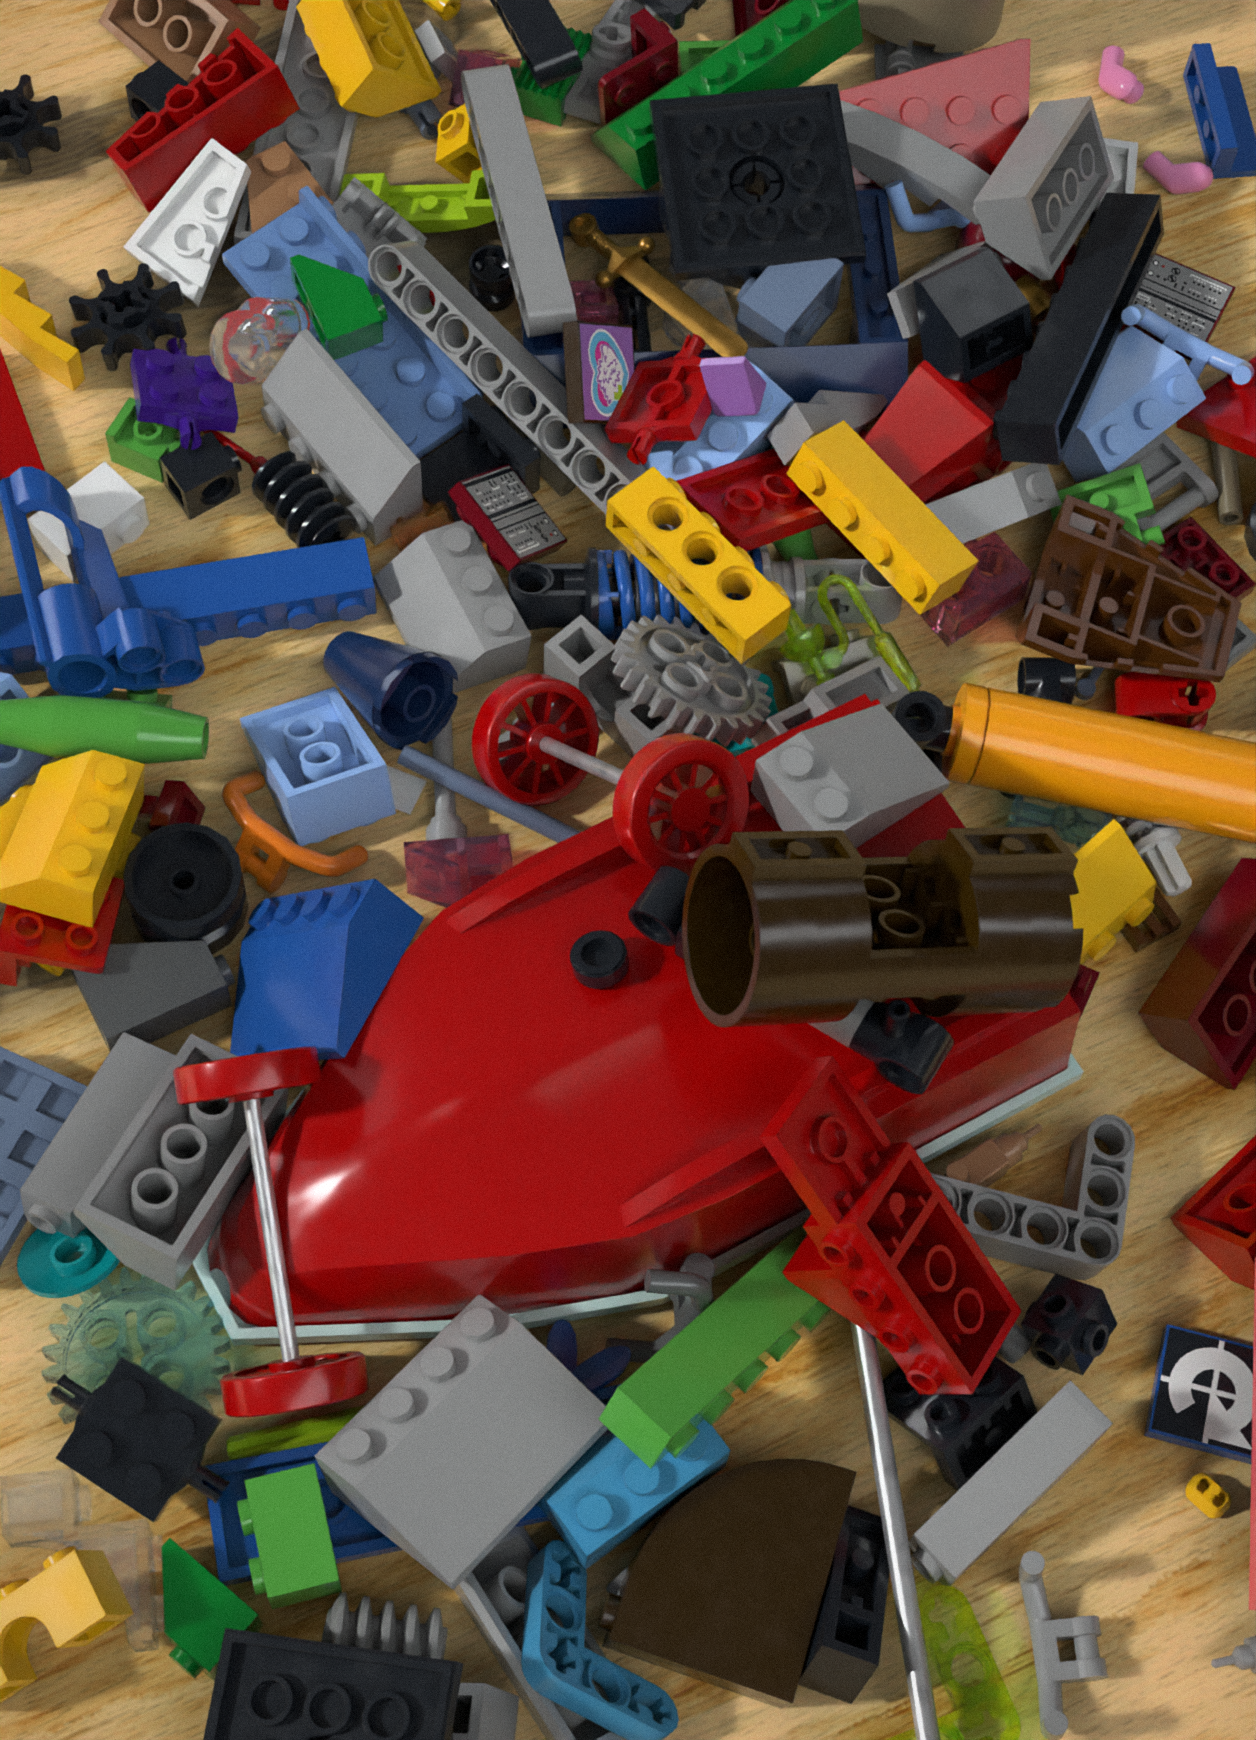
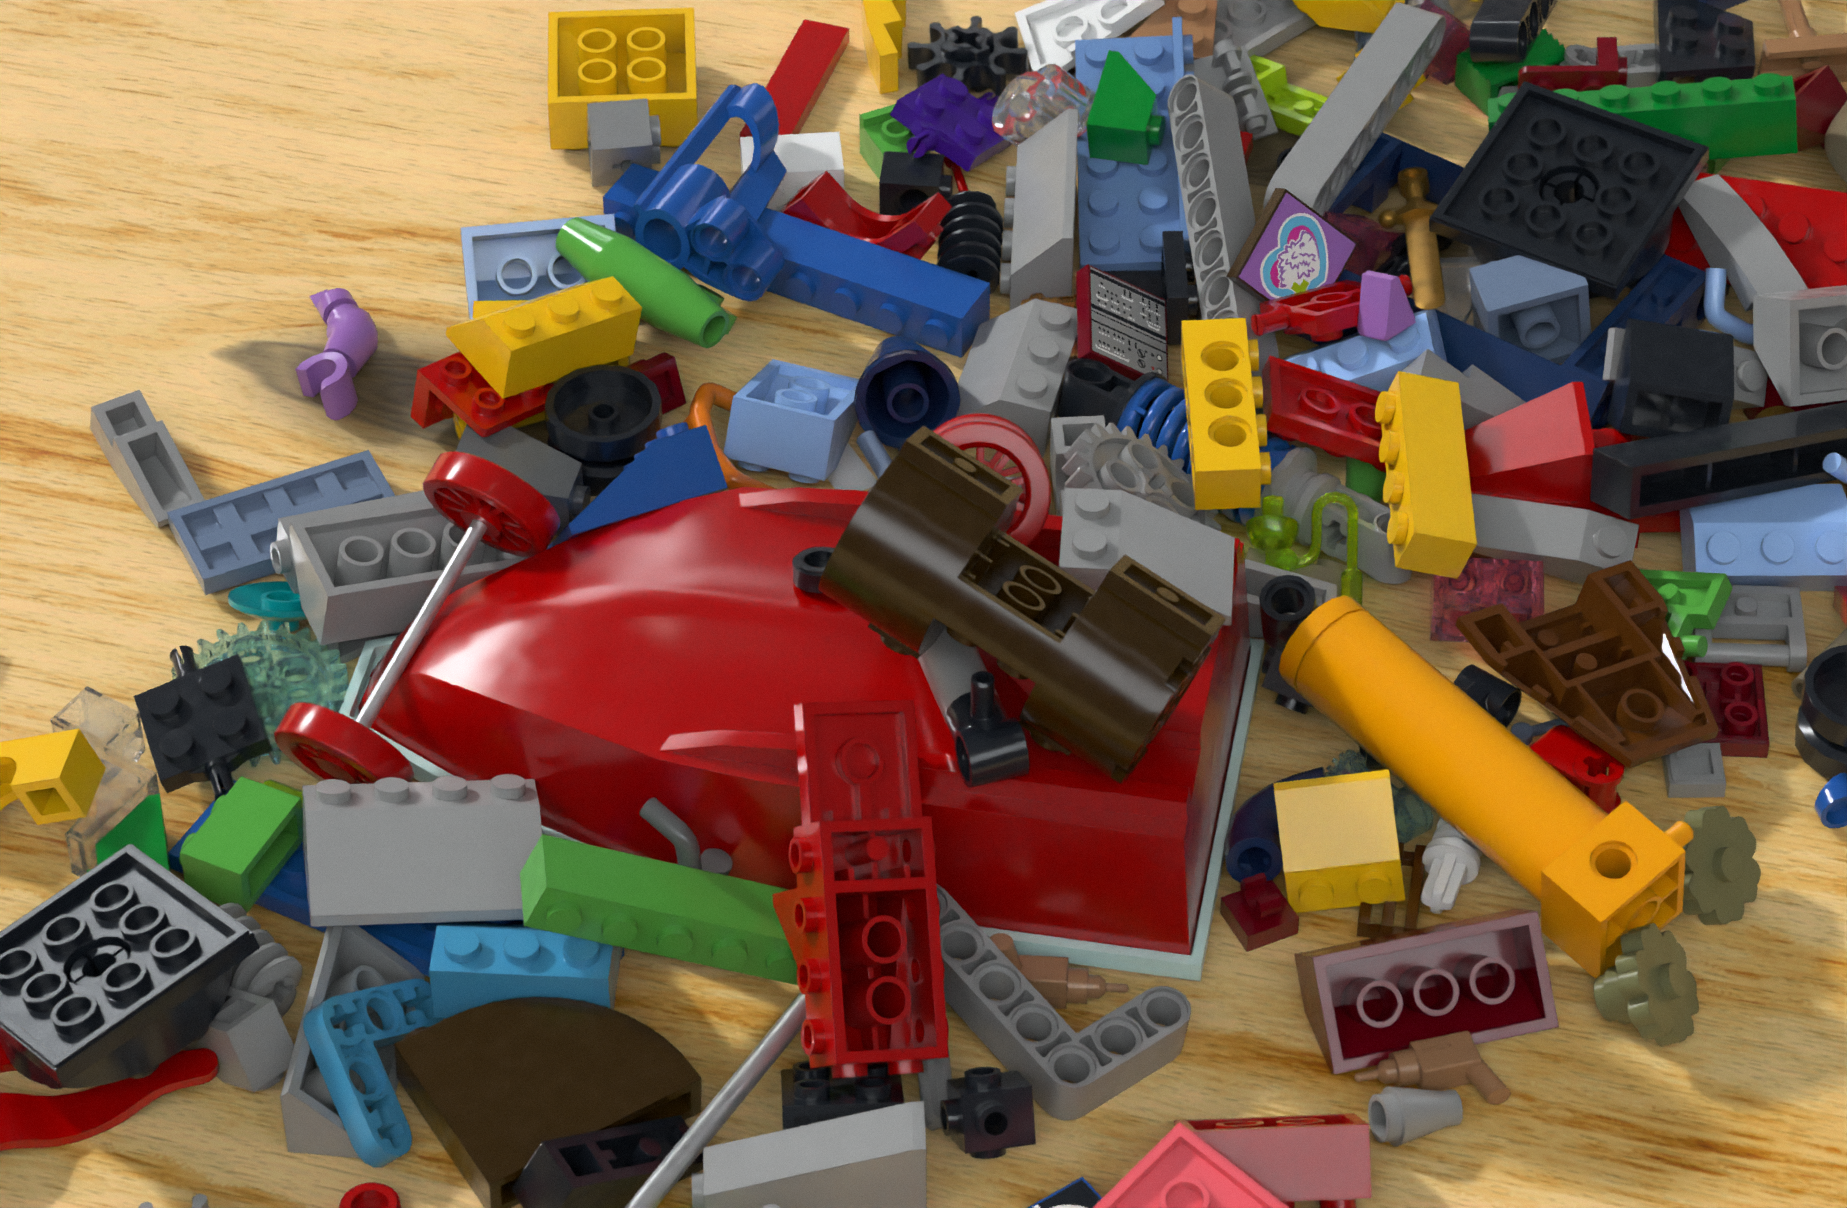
camera: 45 degrees right, 20 degrees down
none -> red arch [779,171,952,260]

